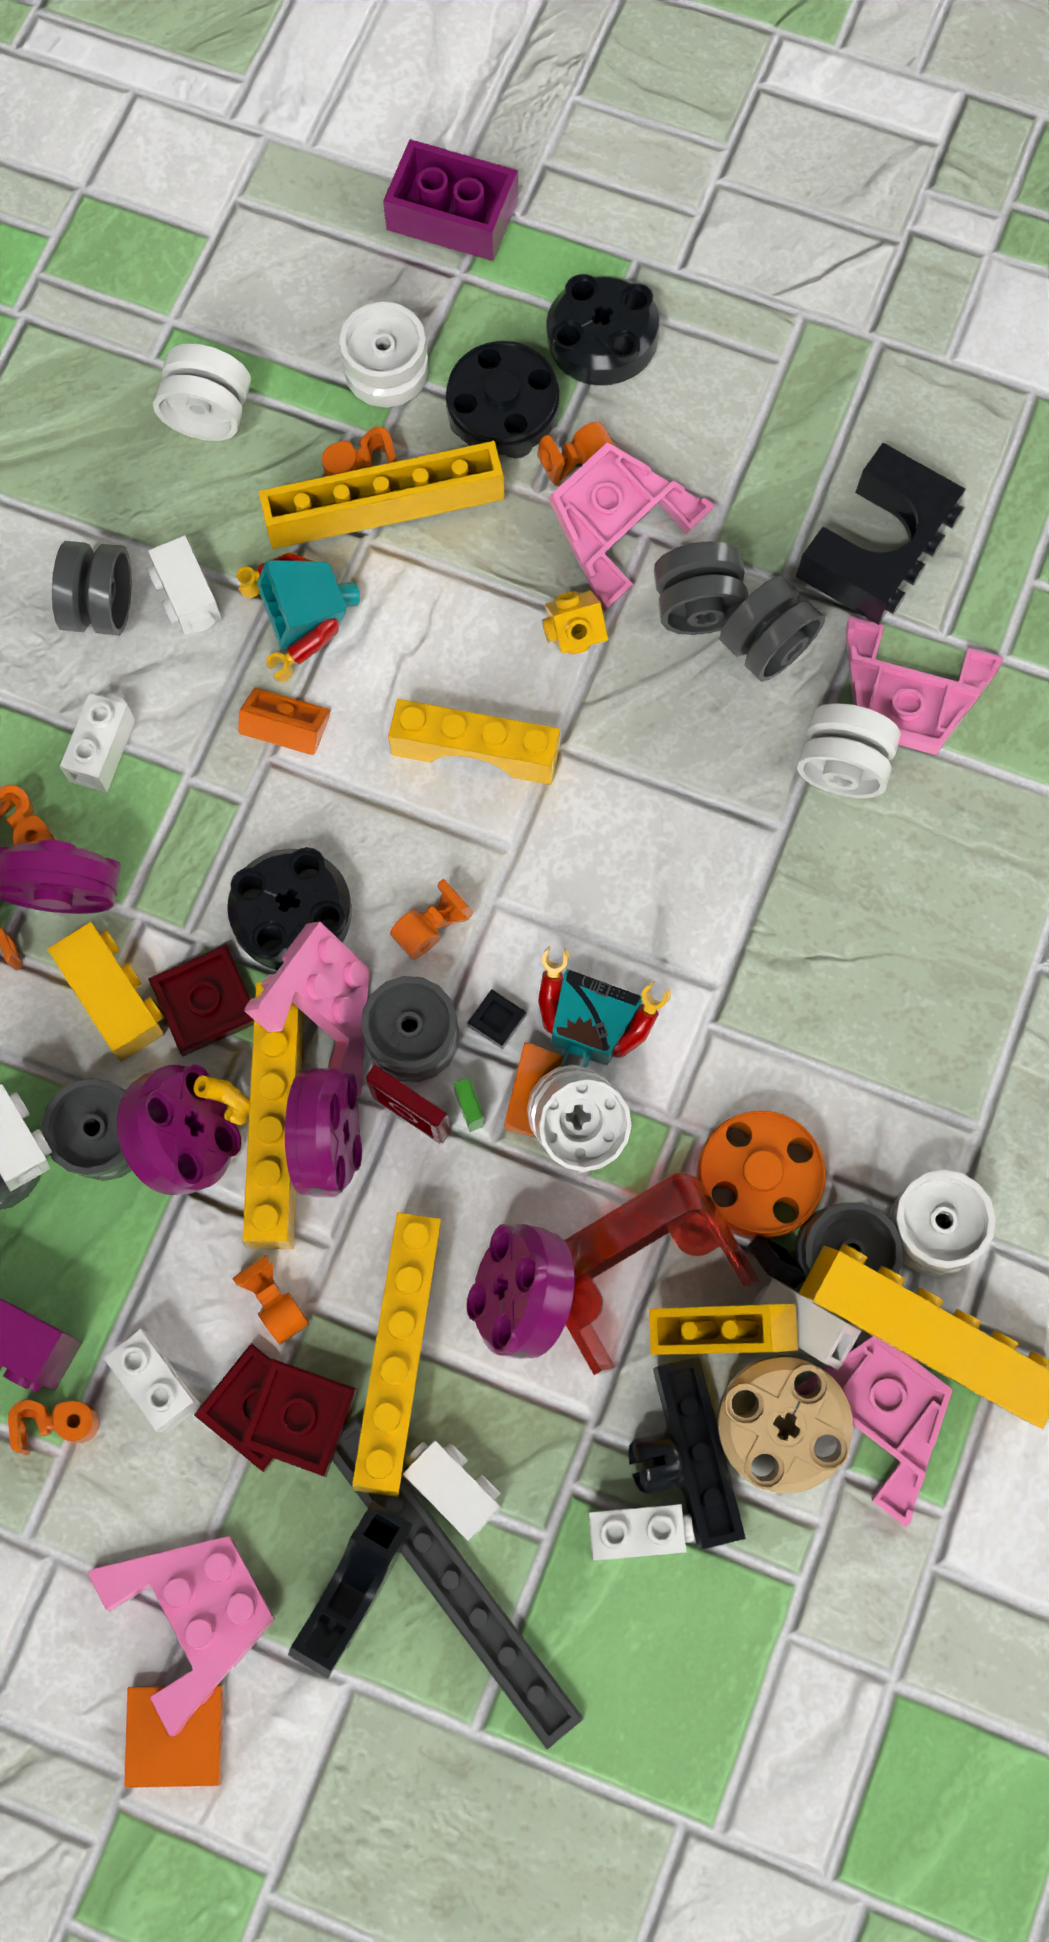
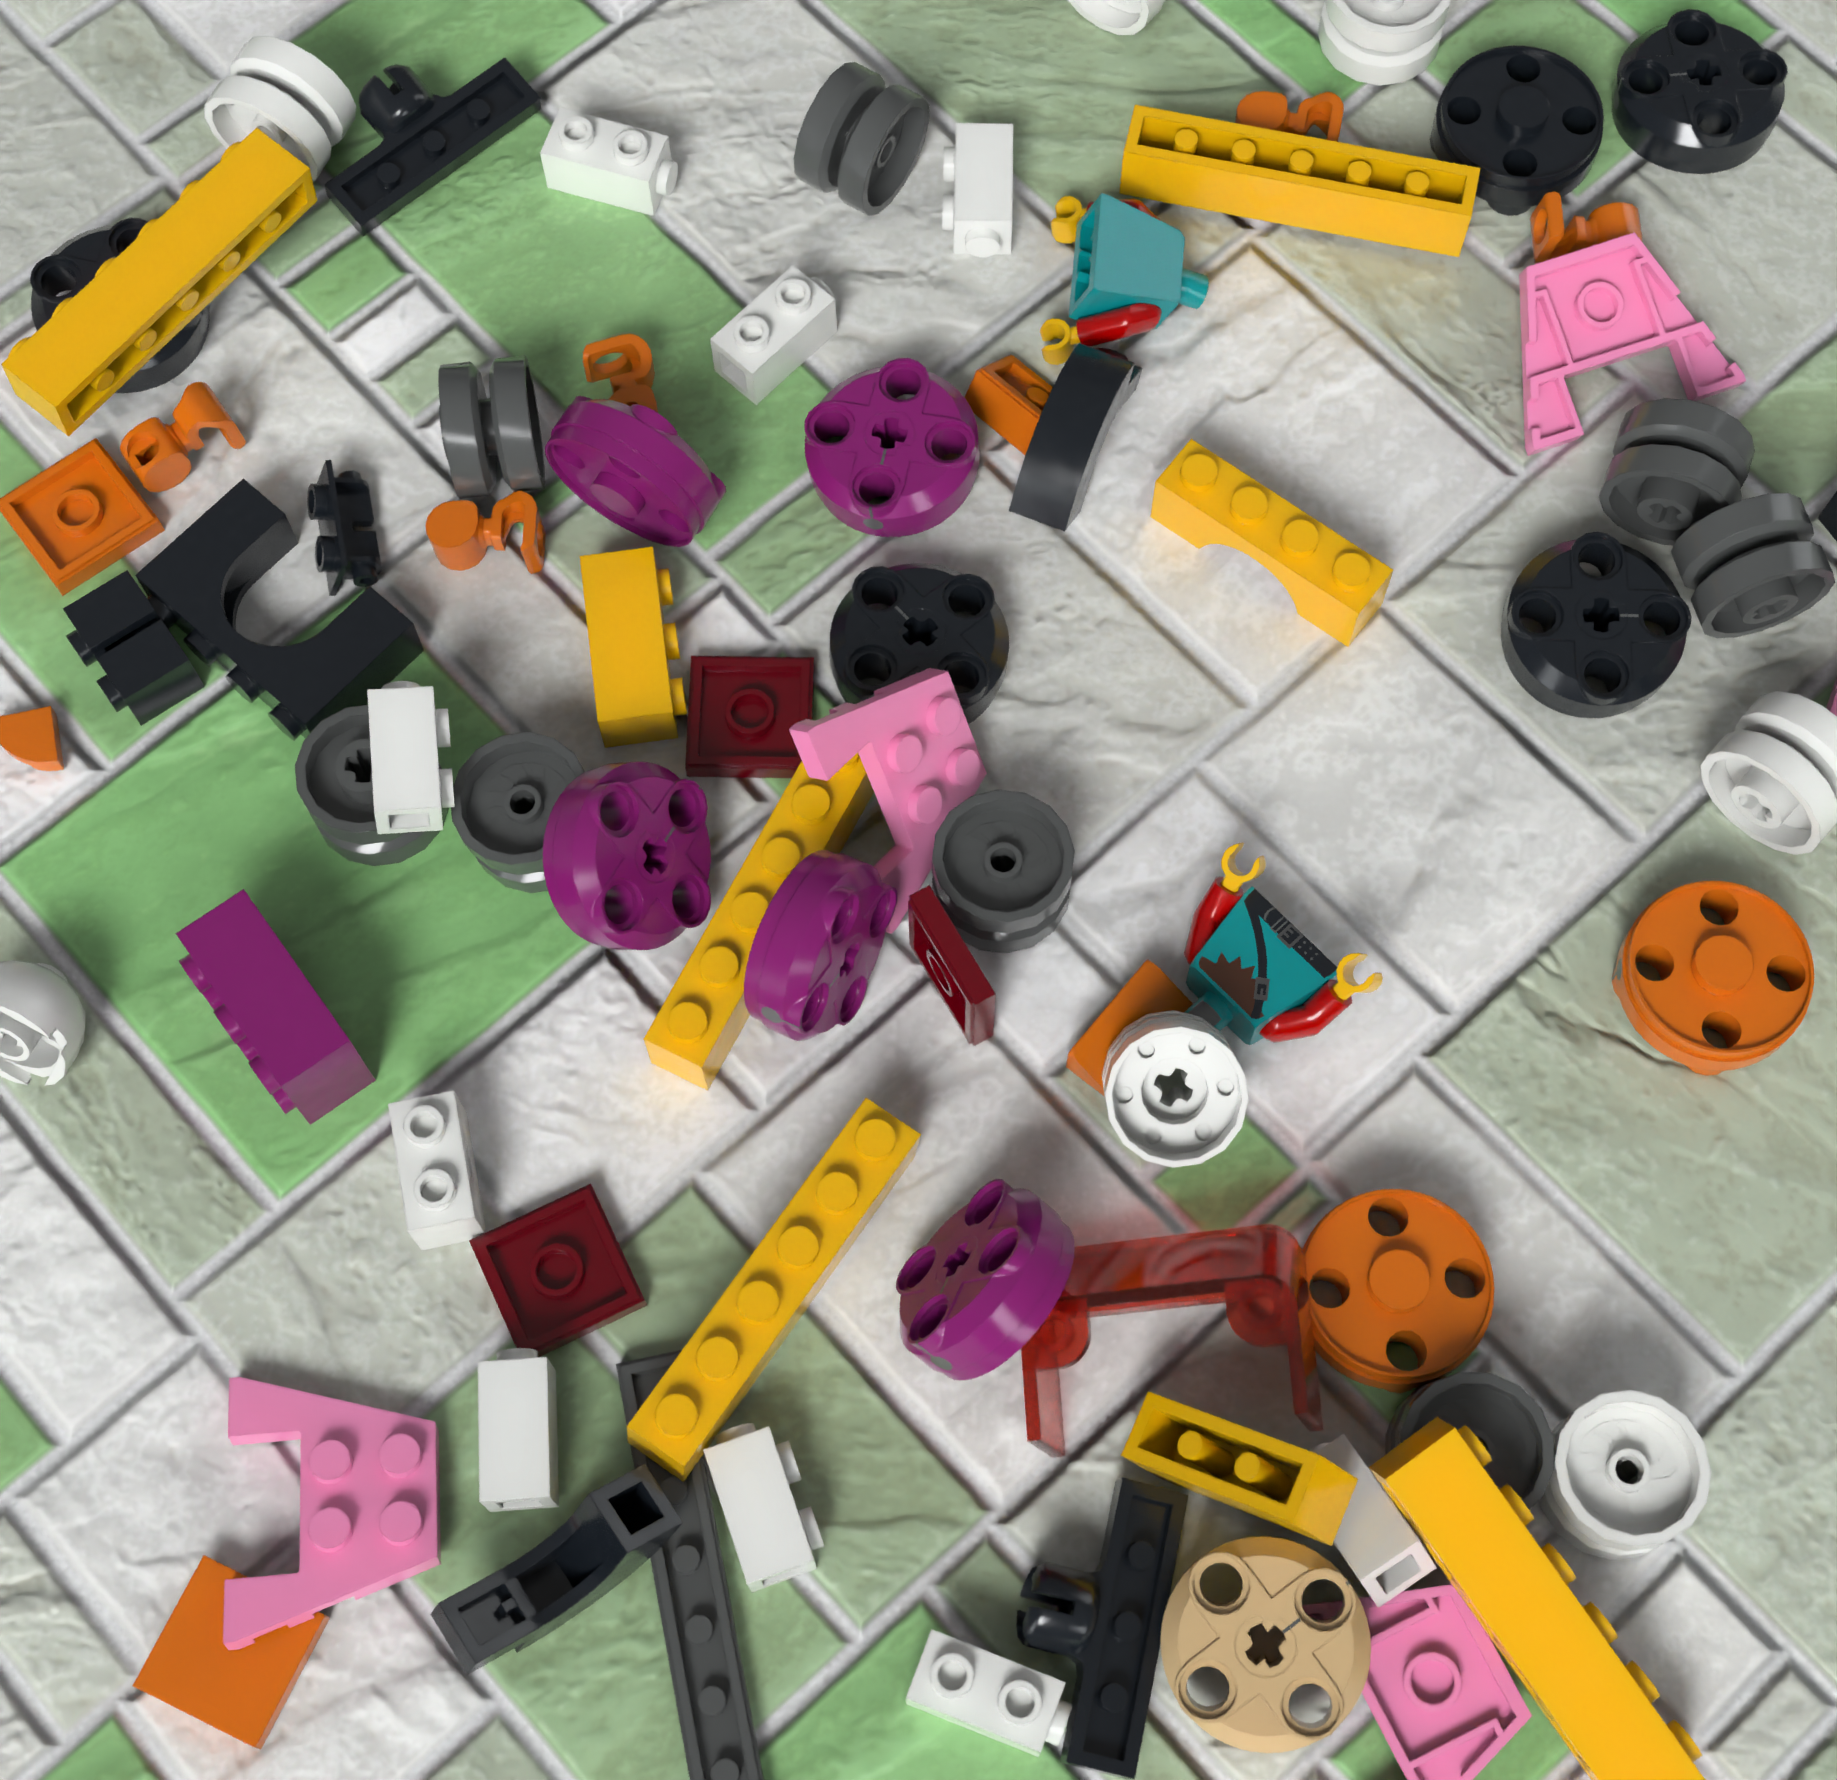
camera: 25 degrees right, 5 degrees down
orange leg [8,1400,100,1455] -> none
yellow arm [194,1075,250,1125] -> none
orange leg [232,1255,310,1345] -> none
dark red tile [239,1358,358,1477] -> none
orange leg [390,879,473,960] -> none
bright green tile [453,1078,485,1132] -> none
black tile [467,989,527,1050] -> none
yellow brick [542,590,608,654] -> none
black tile [747,1235,805,1288] -> none
none -> white brick [478,1348,559,1512]
none -> magenta piece [804,358,980,537]
none -> black arch [1009,343,1142,531]
none -> black piece [1501,532,1692,718]
none -> orange piece [1612,881,1814,1076]

